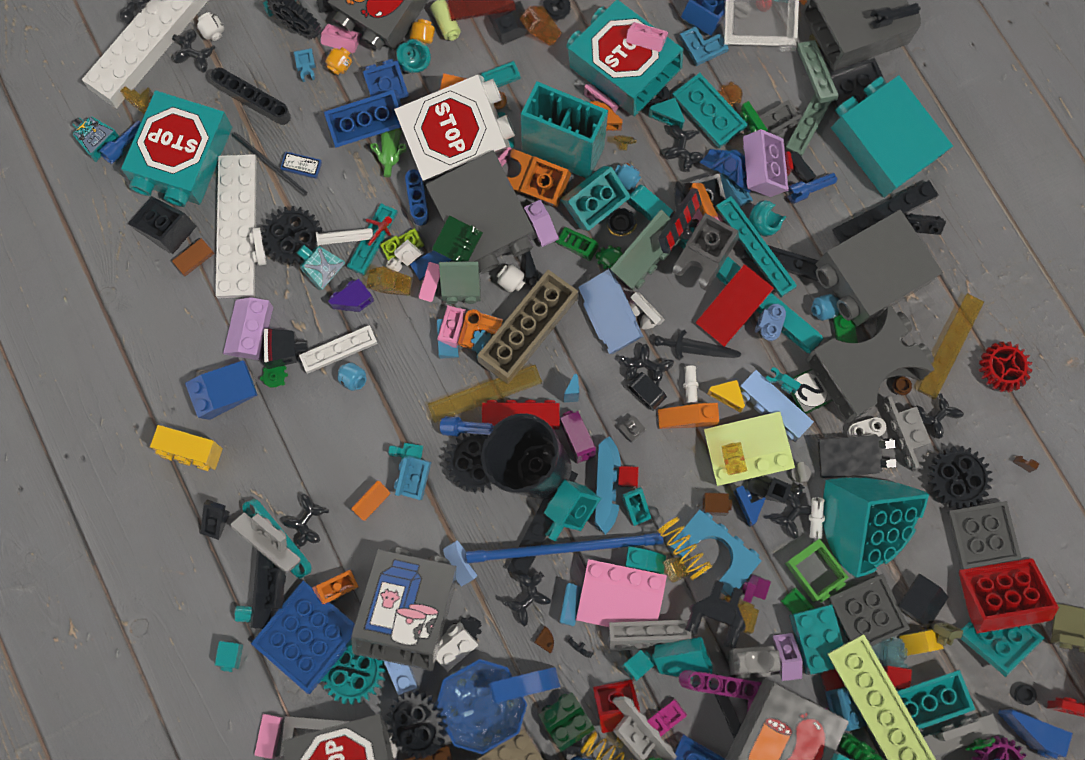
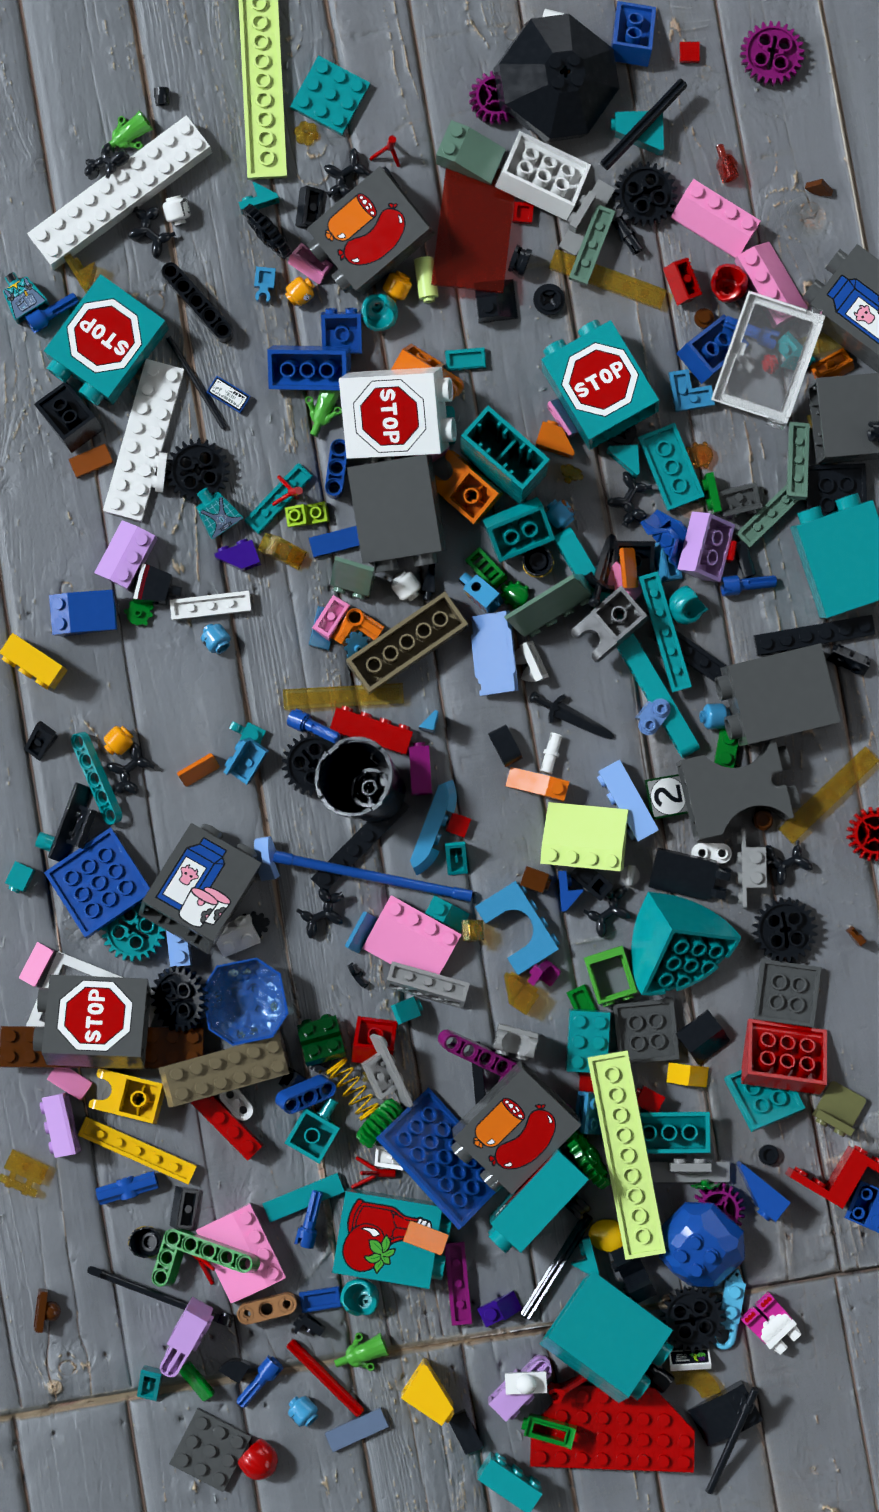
camera: 20 degrees right, 10 degrees up
light grey bracket [231,513,300,573] -> none
orange slope [312,569,359,605] -> none
white axle [316,228,373,246] -> none
white plate [386,239,421,273] -> none
bright pink slope [419,262,440,302] -> none
dark green hinge [432,215,483,262] -> none
blue slope [489,667,560,704] -> none
clear orange slope [520,6,562,46] -> none
lavender slope [524,200,558,247] -> none
reddish brown tile [534,626,554,654] -> none
teal brick [544,480,601,541] -> none
flat silver tile [618,415,646,443] -> none
black piece [620,344,674,386] -> none
bright pink slope [626,22,668,52] -> none
dark pink slope [647,699,687,737] -> none
teal slope [652,637,713,682] -> none
yellow piece [657,517,712,580] -> none
black tile [658,188,702,254] -> none
black connector [685,580,746,649] -> none
red tile [695,264,774,347] -> none
yellow slope [707,380,745,413] -> none
clear yellow bracket [721,442,747,475] -> none
teal plate [765,367,801,394] -> none
lavender slope [773,633,802,681] -> none
white pin [809,497,825,539] -> none
clear light blue brick [882,638,908,668] -> none
olive tile [933,622,963,646] -> none
none -> light orange head [104,725,134,755]
none -> dark azure torso [459,572,503,614]

